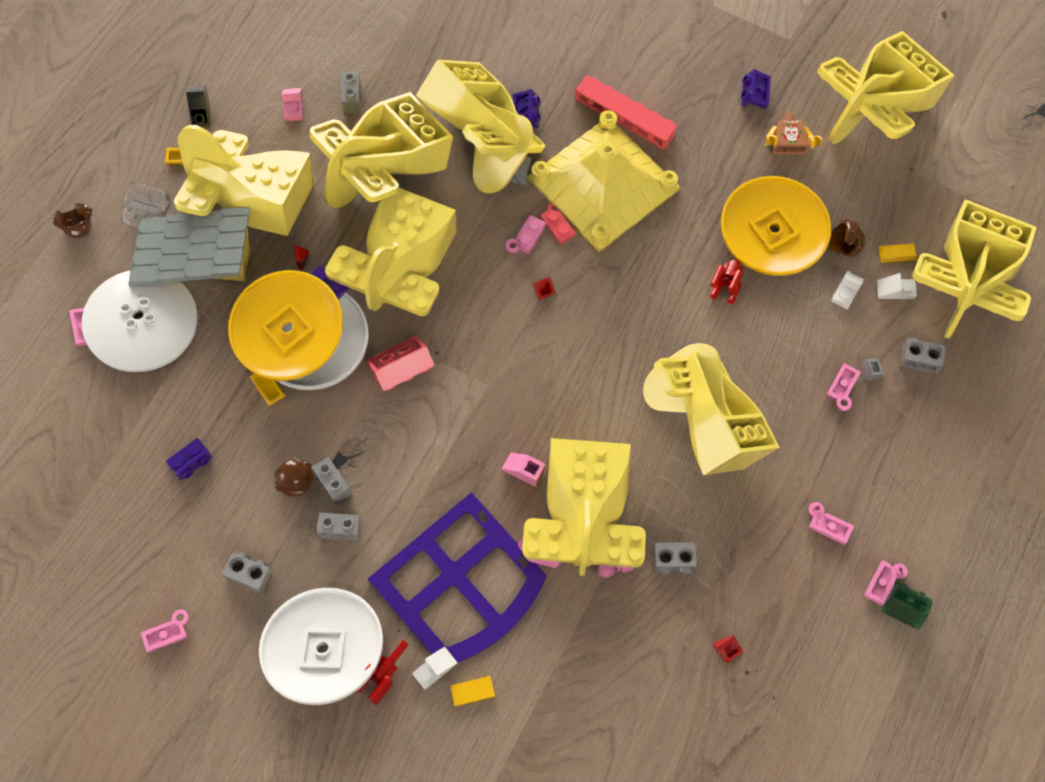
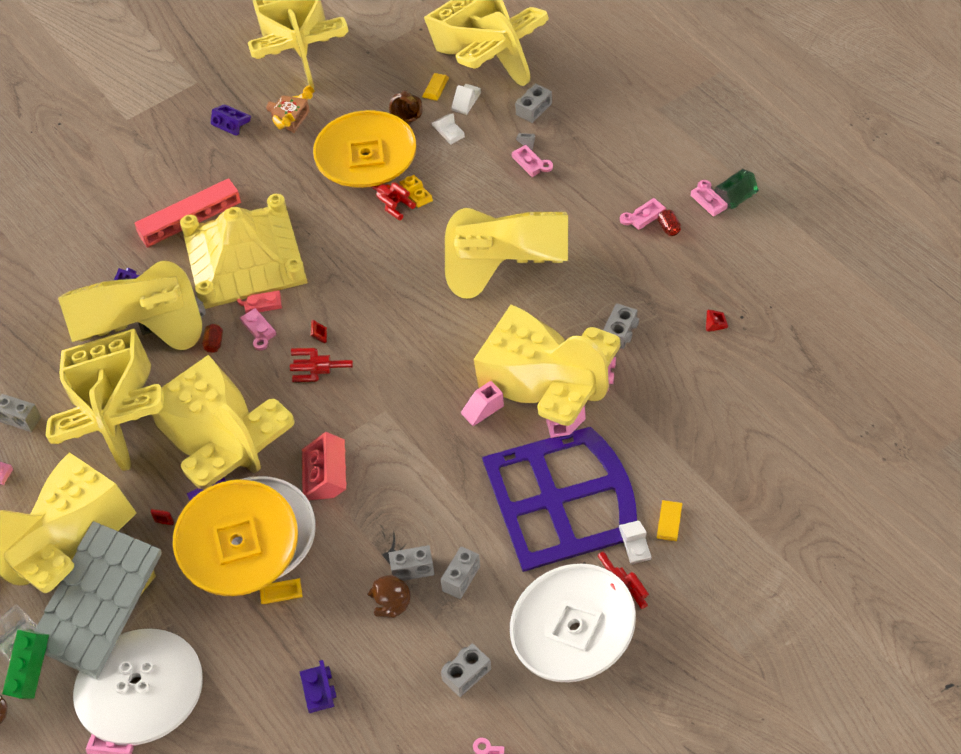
camera: 60 degrees left, 15 degrees down
none -> green brick [2,630,49,699]
none -> clear red brick [202,324,223,353]
none -> red plant [290,348,353,382]
none -> yellow slope [399,175,433,208]
none -> clear red brick [657,210,681,236]

